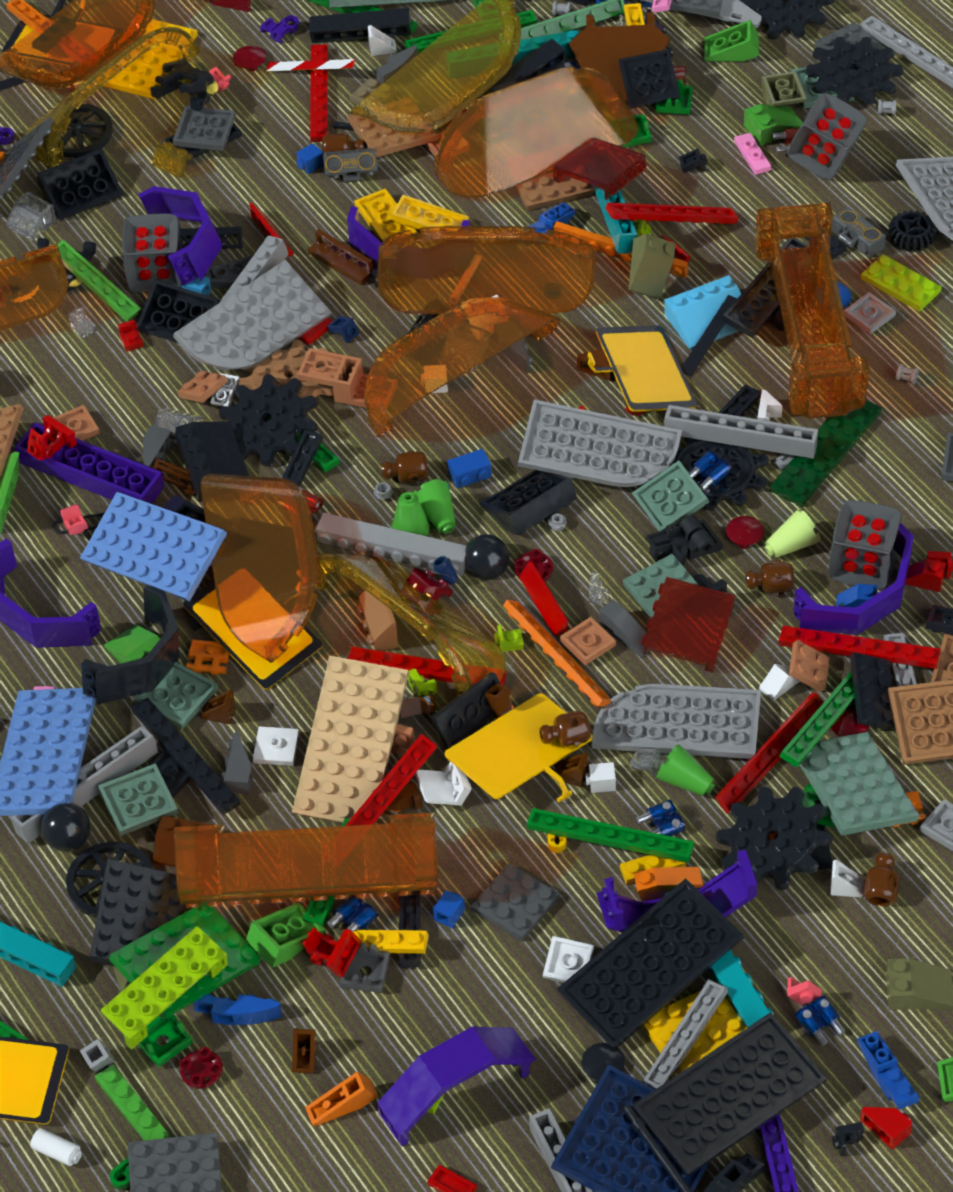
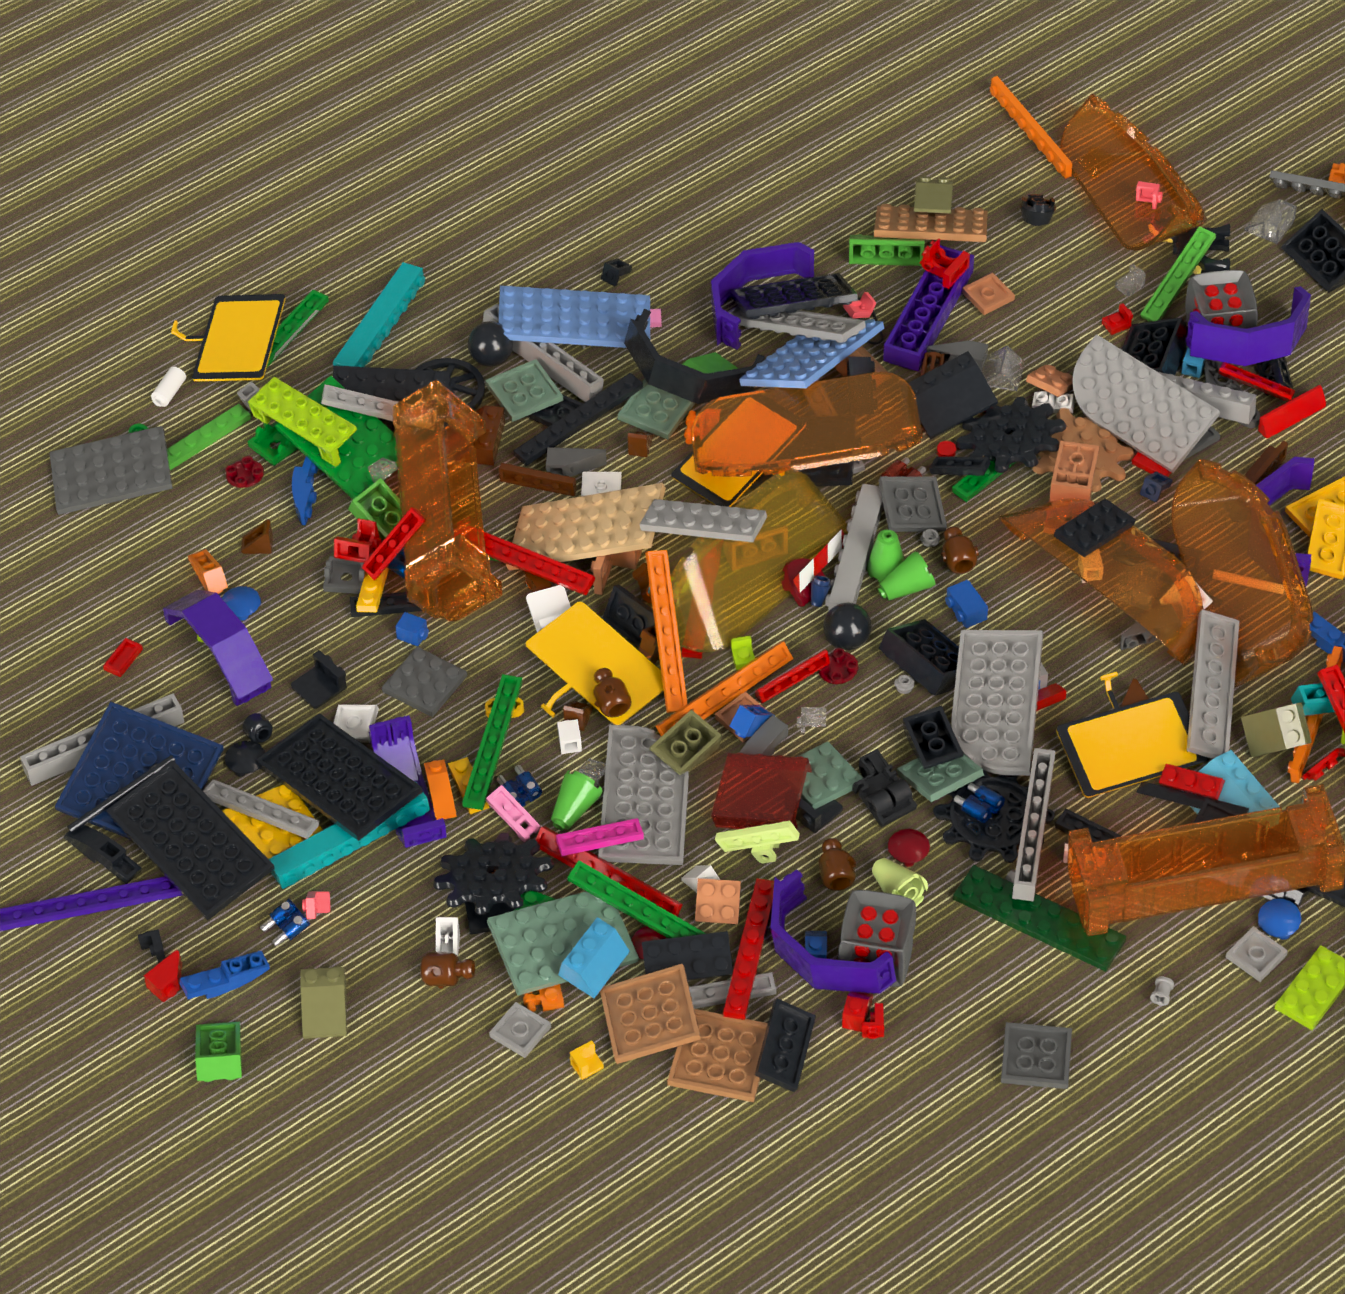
camera: 85 degrees right, 0 degrees up
none -> blue dish [222,586,261,621]
none -> black head [242,713,273,744]
none -> black bracket [291,650,347,709]
none -> light grey plate [321,384,438,431]
none -> red slope [361,507,426,580]
none -> clear bracket [367,458,398,483]
none -> bright pink plate [485,785,541,842]
none -> reddish brown plate [499,463,577,497]
none -> dark pink plate [556,818,644,856]
none -> dark azure slope [558,917,630,999]
none -> light grey plate [640,499,767,542]
none -> orange plate [645,550,688,713]
none -> olive slope [649,709,722,775]
none -> yellowish green plate [715,821,800,863]
none -> light grey plate [728,306,866,343]
none -> blue slope [729,705,775,738]
none -> black plate [730,273,858,319]
none -> dark grey plate [878,477,947,532]
none -> black slope [903,705,964,770]
none -> red tile [937,441,956,457]
none -> black plate [1054,498,1136,557]
none -> red plate [1159,764,1225,800]
none -> light grey plate [1187,609,1240,759]
none -> red slope [1219,362,1295,402]

